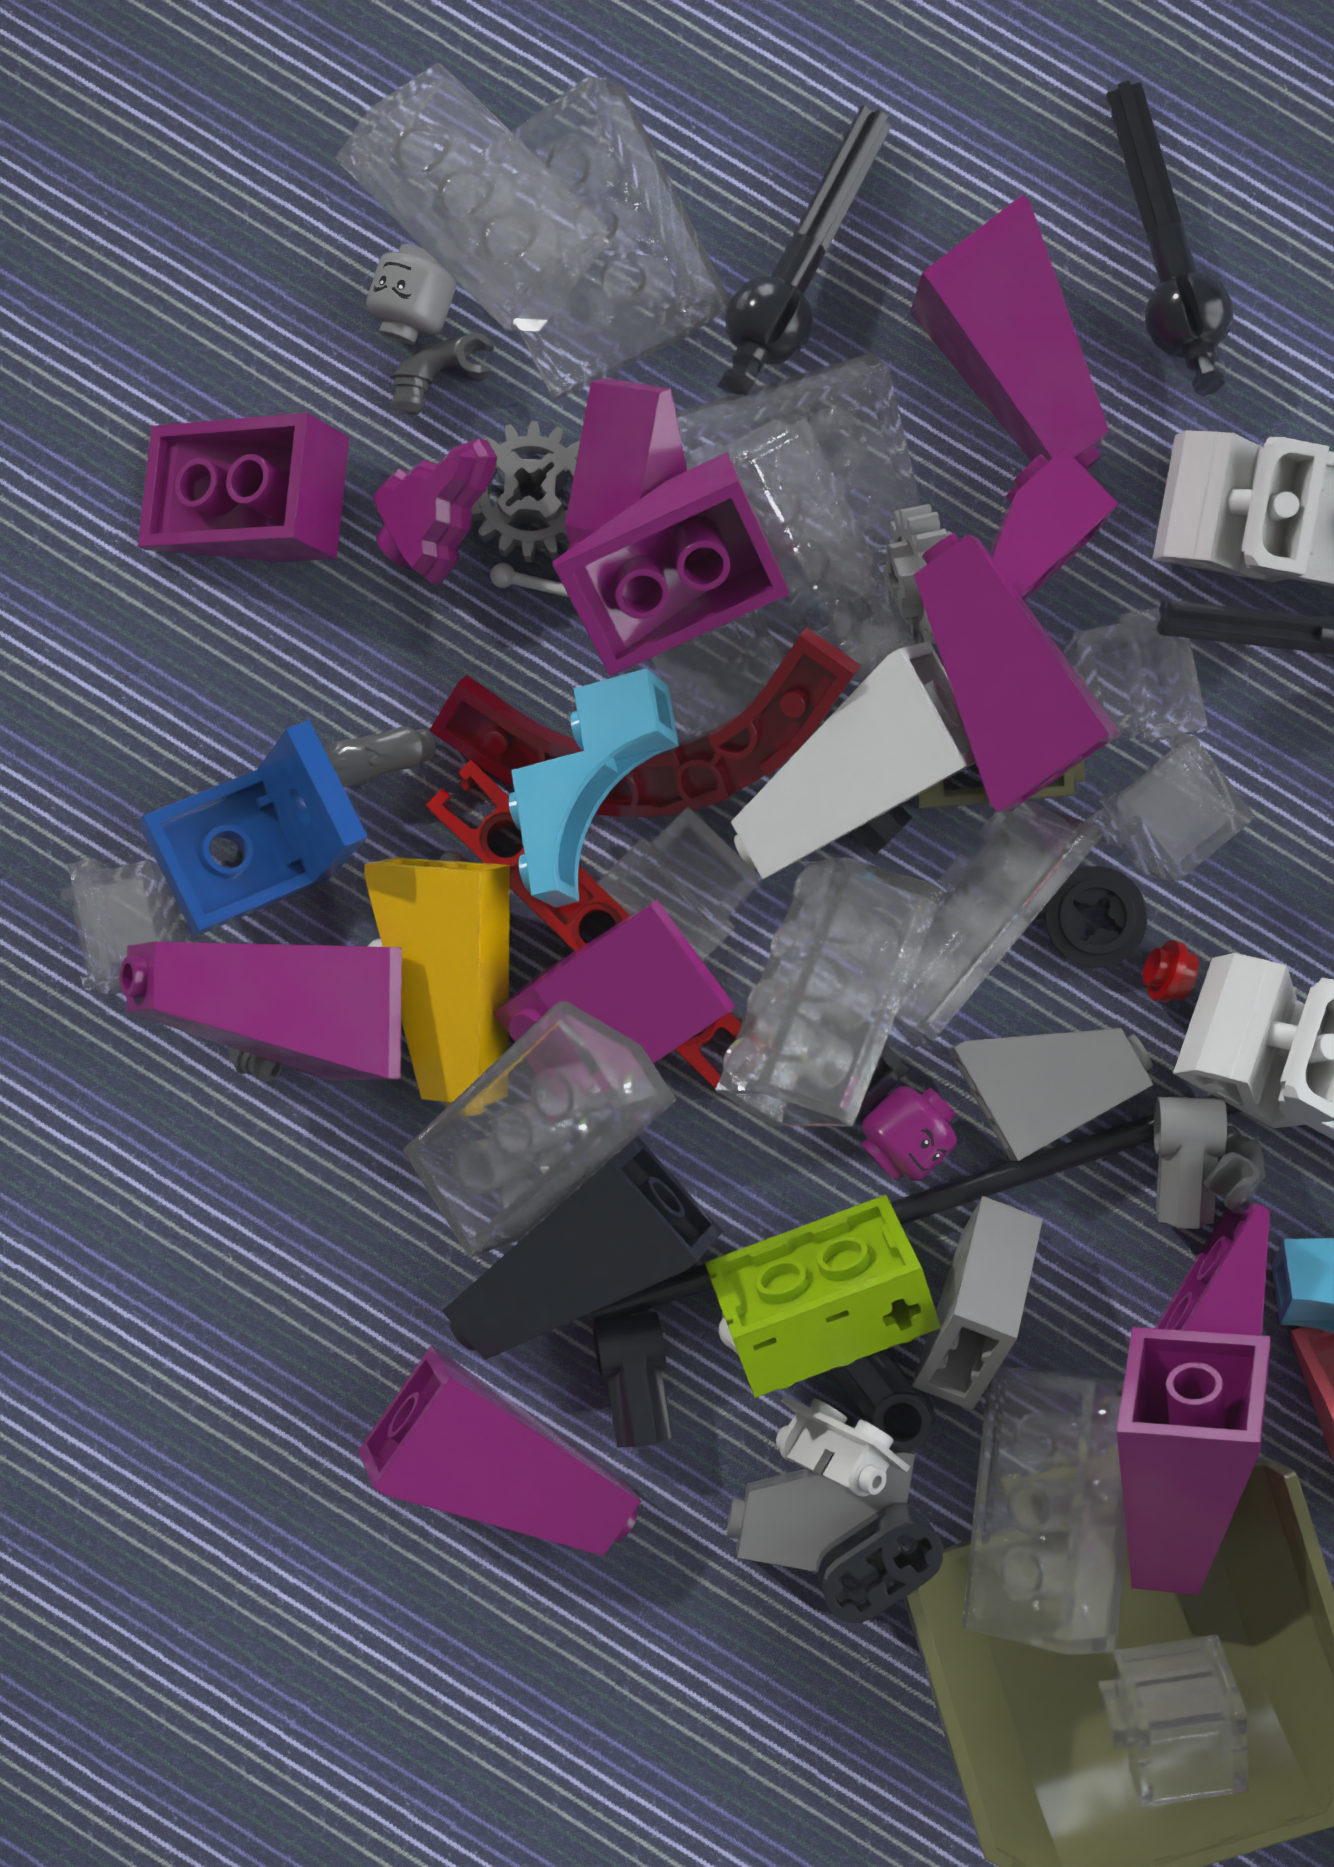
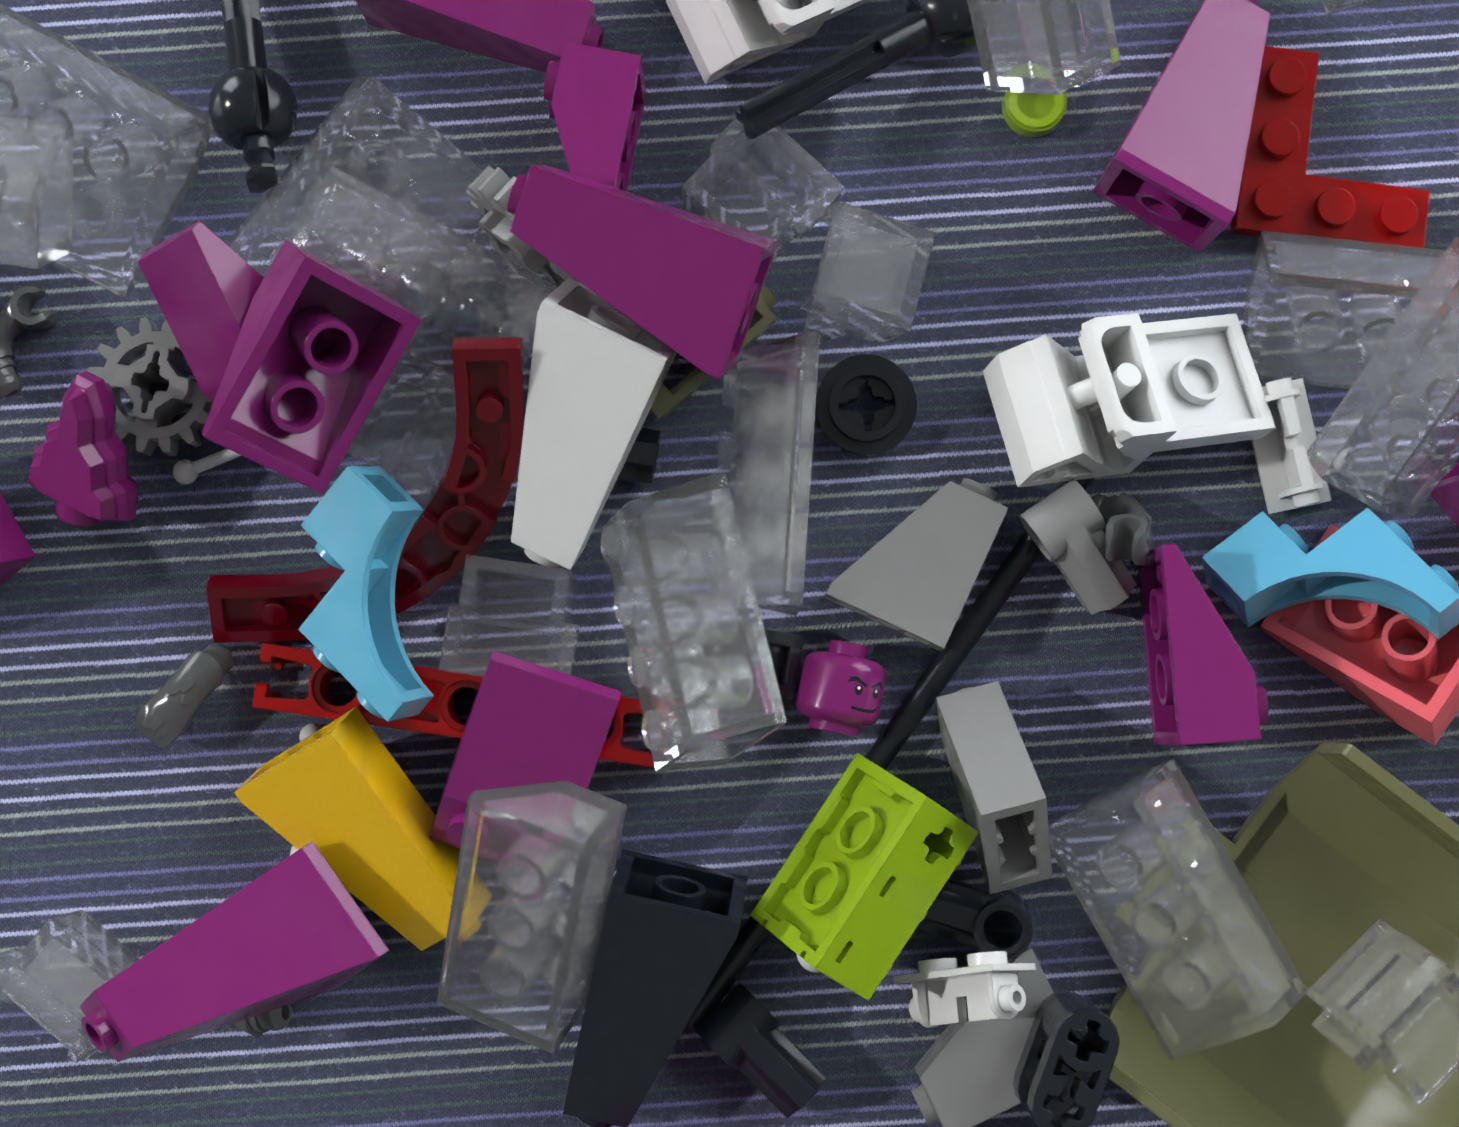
camera: 35 degrees left, 0 degrees up
blue bracket [138,720,368,937] -> none
magenta slope [1116,1327,1271,1595] -> none
red plate [1142,940,1199,1003] -> none

